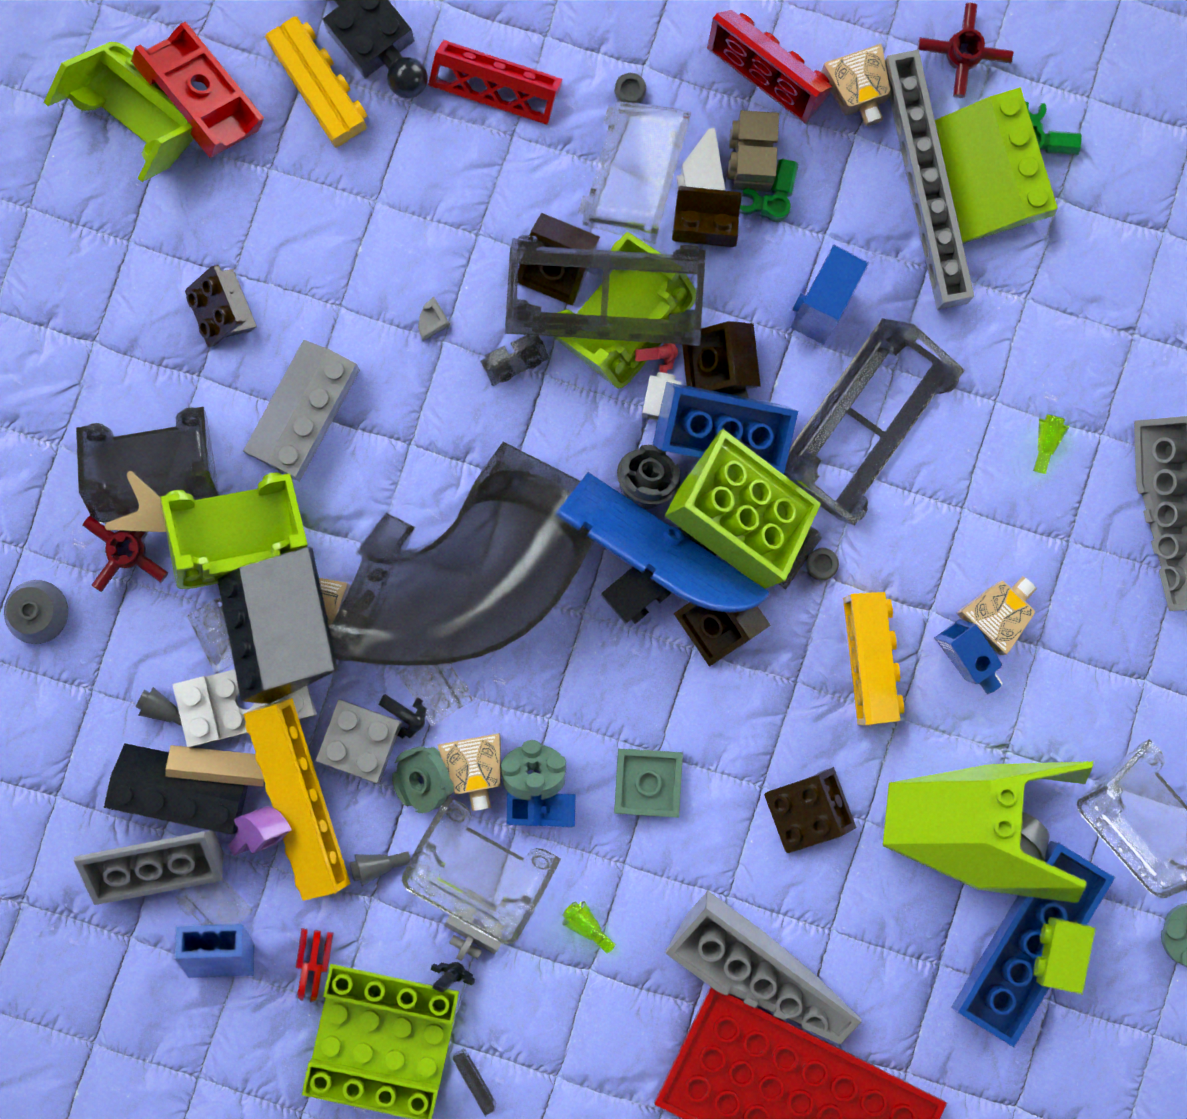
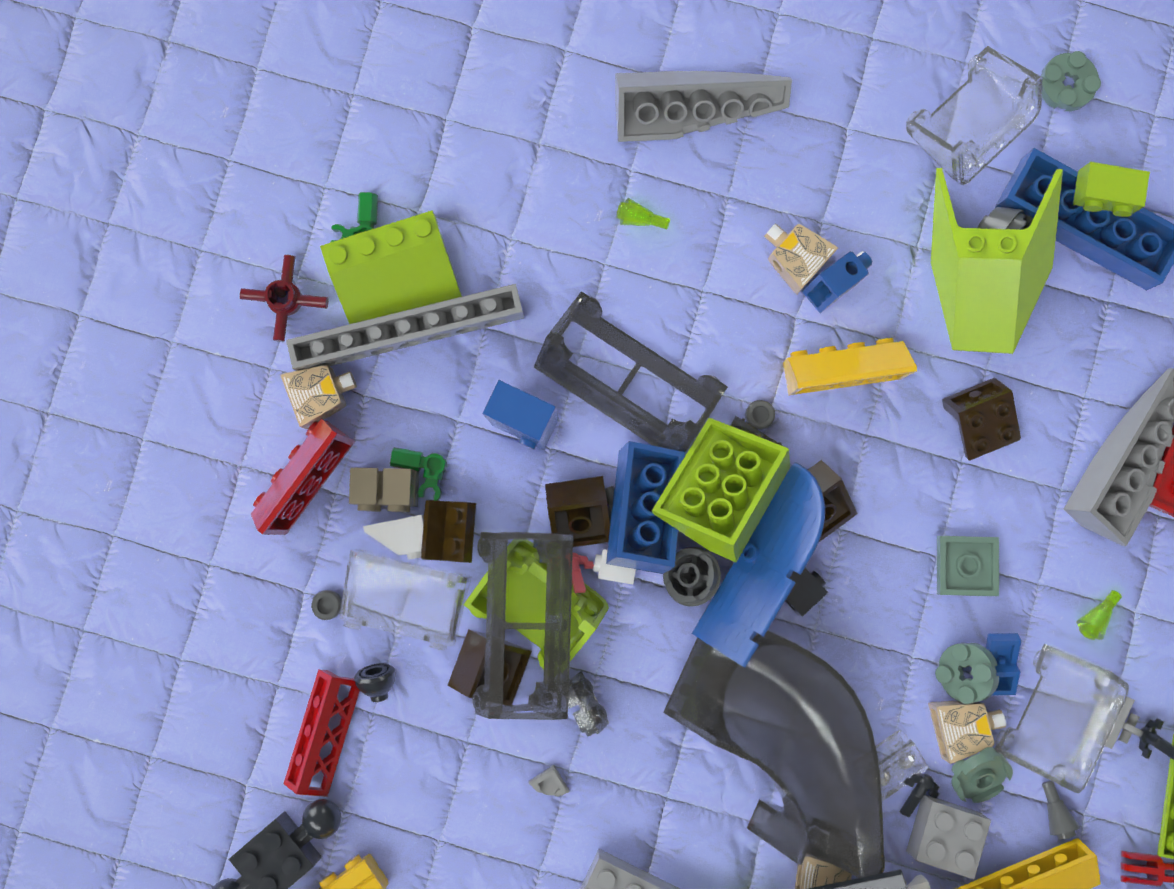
camera: 85 degrees left, 0 degrees up
none -> black brick [354,663,396,702]

